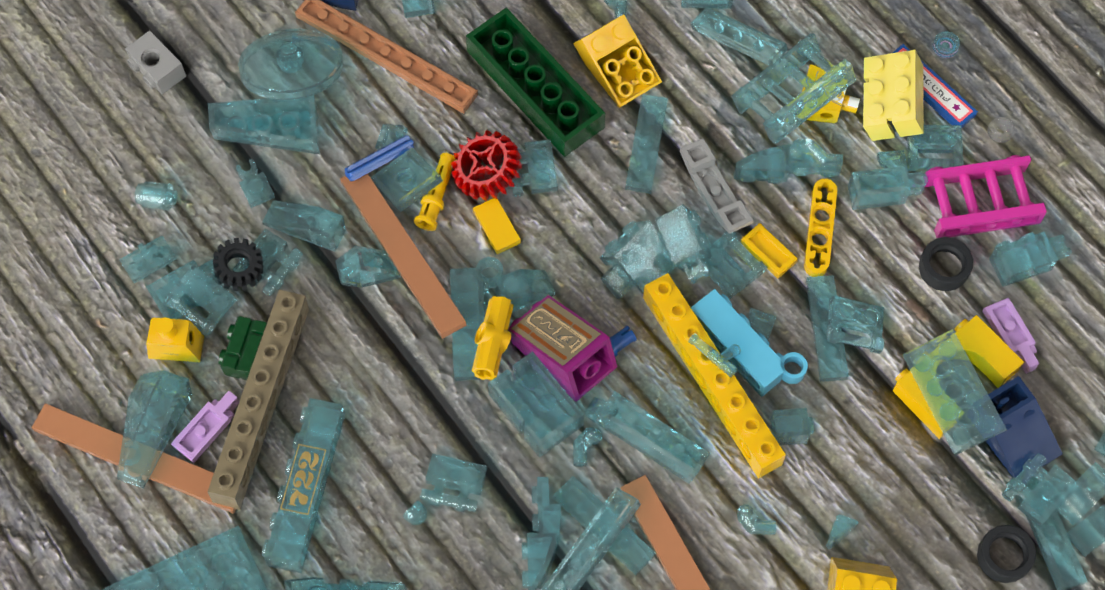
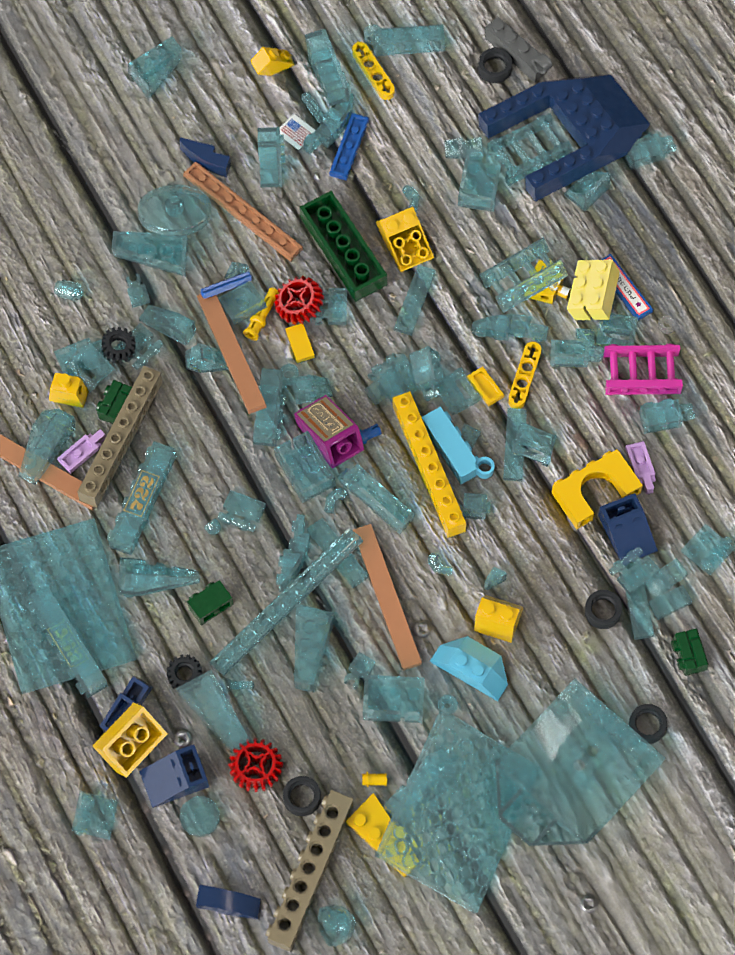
camera: 10 degrees right, 0 degrees up
clear light blue hips [119,235,177,283] -> none
light grey brick [125,30,186,94] -> none
yellow piece [472,296,514,380] -> none
light grey slope [680,139,753,234] -> none
clear light blue piece [688,334,741,377] -> none
clear light blue tile [691,7,788,67] -> none
clear light blue arm [789,139,831,165] -> none
clear light blue plate [902,329,1007,456] -> none
black tyre [919,237,974,291] -> none
clear light blue tile [933,31,960,58] -> none

